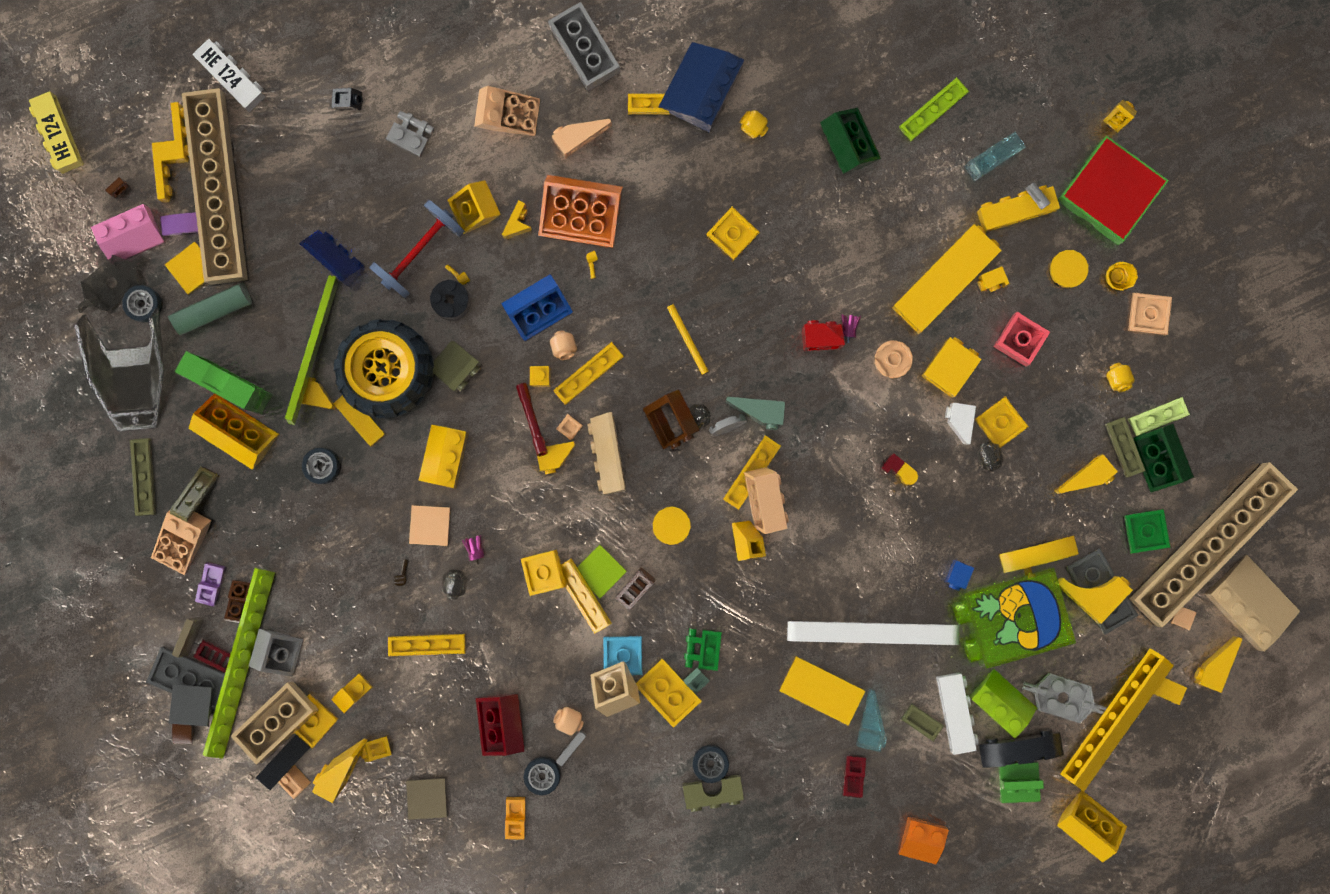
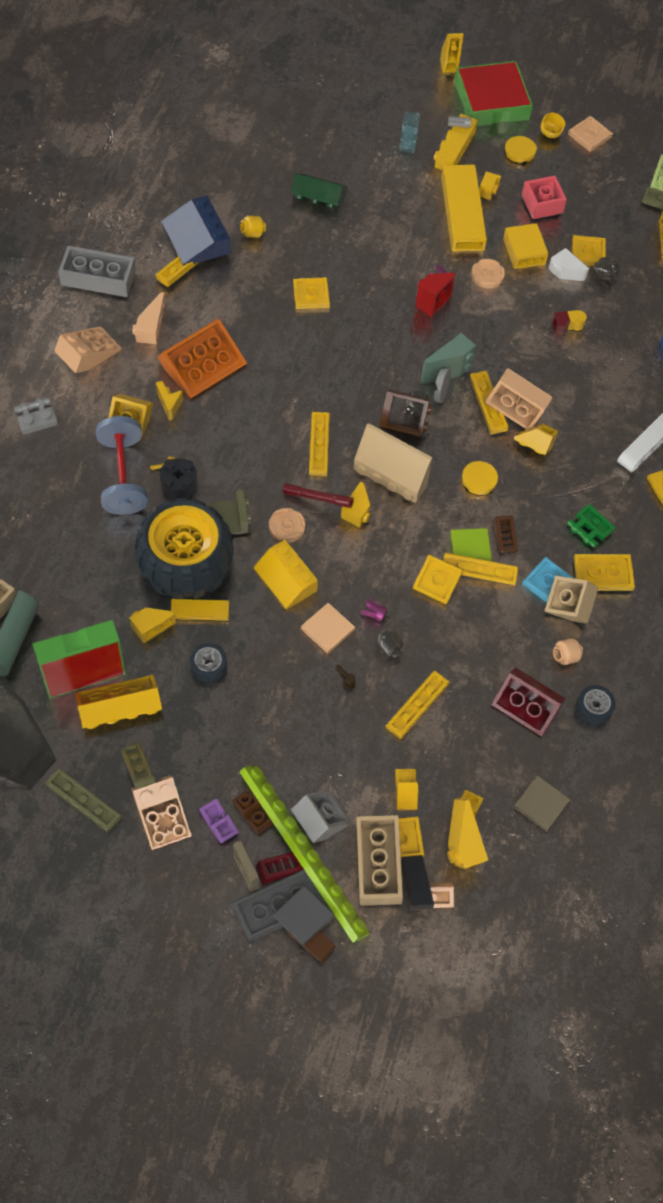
camera: 60 degrees left, 25 degrees down
lime tile [285,275,339,425] -> none
clear blue slope [299,230,364,287] -> none
blue slope [501,274,573,341] -> none
light orange slope [505,797,526,840] -> none
yellow brick [530,366,551,387] -> none
light nougat head [550,330,577,360] -> none
light nougat tile [556,414,583,441] -> none
light grey tile [556,730,587,767] -> none
yellow hand [586,251,598,279] -> none
yellow bar [667,304,709,375] -> none
sand green plate [683,668,710,694] -> none
lime tile [899,77,969,142] -> none
yellow head [1106,363,1135,393] -> none
none -> light nougat tile [268,508,306,543]

